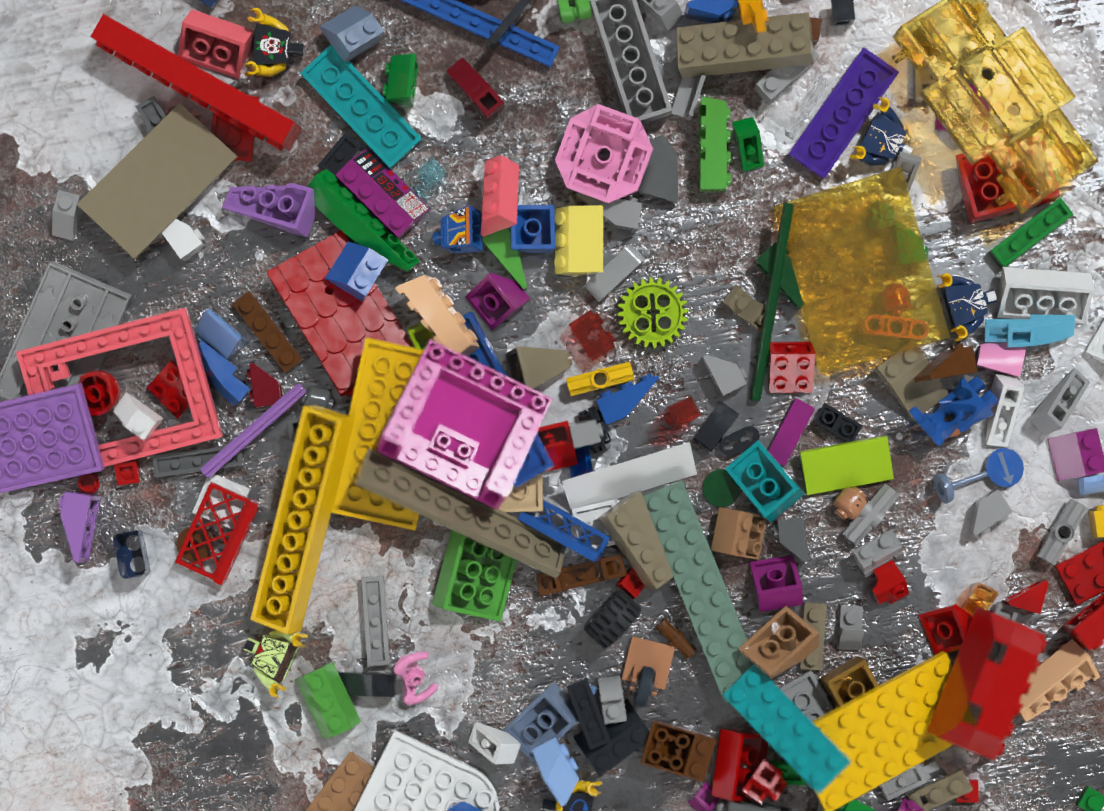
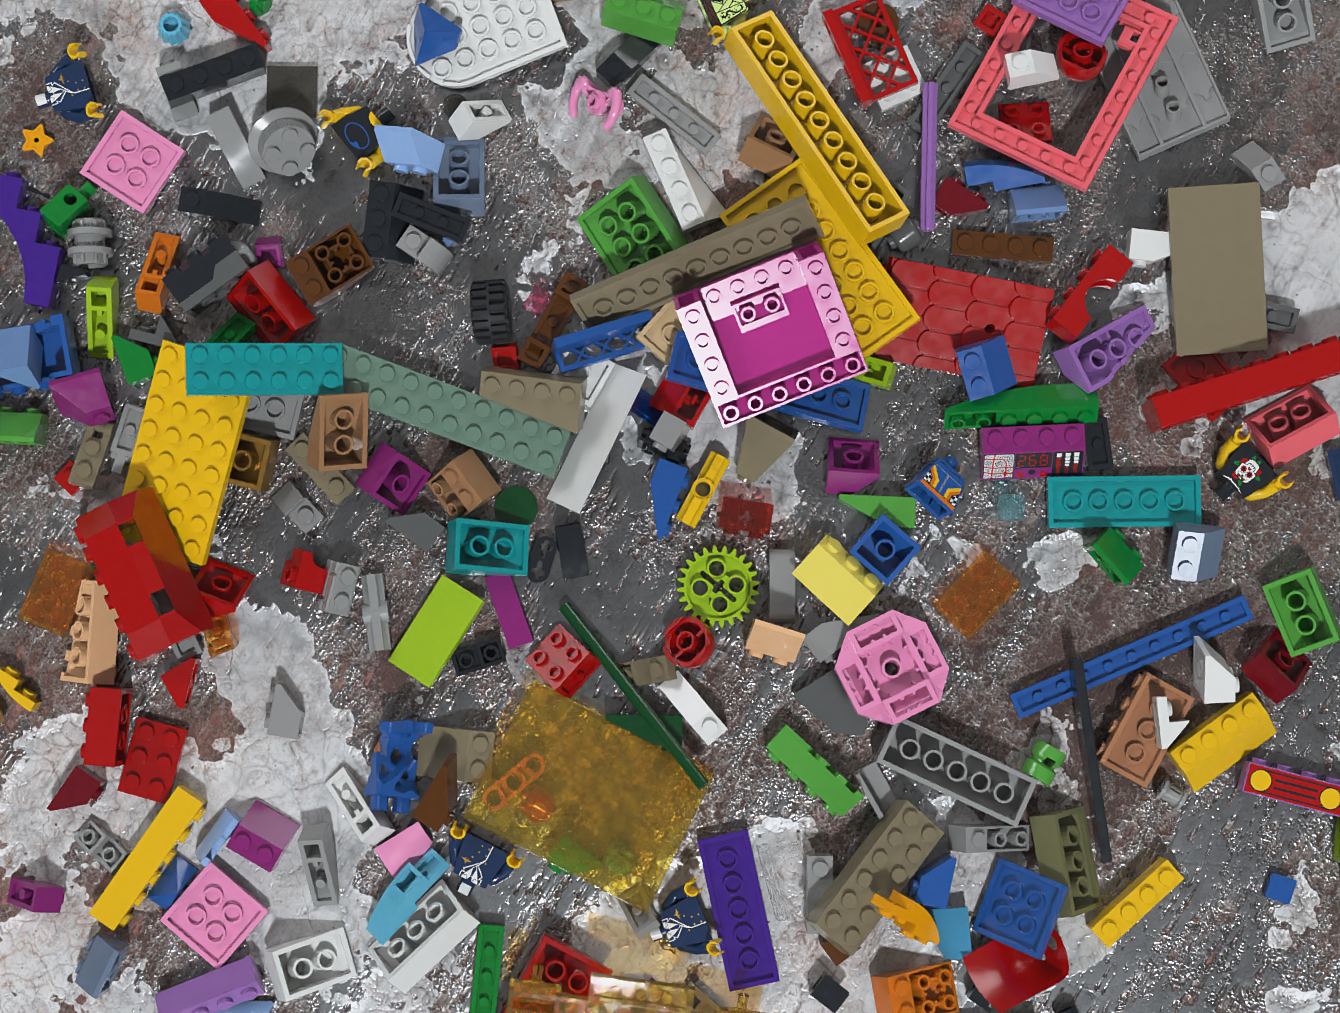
camera: 135 degrees right, 0 degrees up
light nougat wedge [395,275,480,357] -> none
dark red slope [446,57,505,121] -> none
coral slope [481,155,519,237] -> none
nougat plate [622,636,675,707] -> none
reddish brown pin [655,618,696,659] -> none
clear red brick [663,396,701,429] -> none
light grey slope [702,355,748,397] -> none
green slope [732,117,764,172] -> none
red brick [740,760,787,805] -> none
nougat head [834,486,867,520] -> none
piece [933,448,1024,504] -> none
light grey piece [1037,499,1088,566] -> none
none -> clear orange plate [17,547,96,637]
none -> clear smoke plate [443,94,467,118]
none -> clear pink slope [522,284,550,318]
none -> white wedge [642,128,725,235]
none -> white slope [658,670,728,746]
none -> red cylinder [663,617,715,669]
none -> medium nougat slope [738,112,797,178]
none -> light nougat slope [744,619,806,666]
none -> clear orange plate [932,550,1022,641]
none -> red arch [1045,244,1133,344]

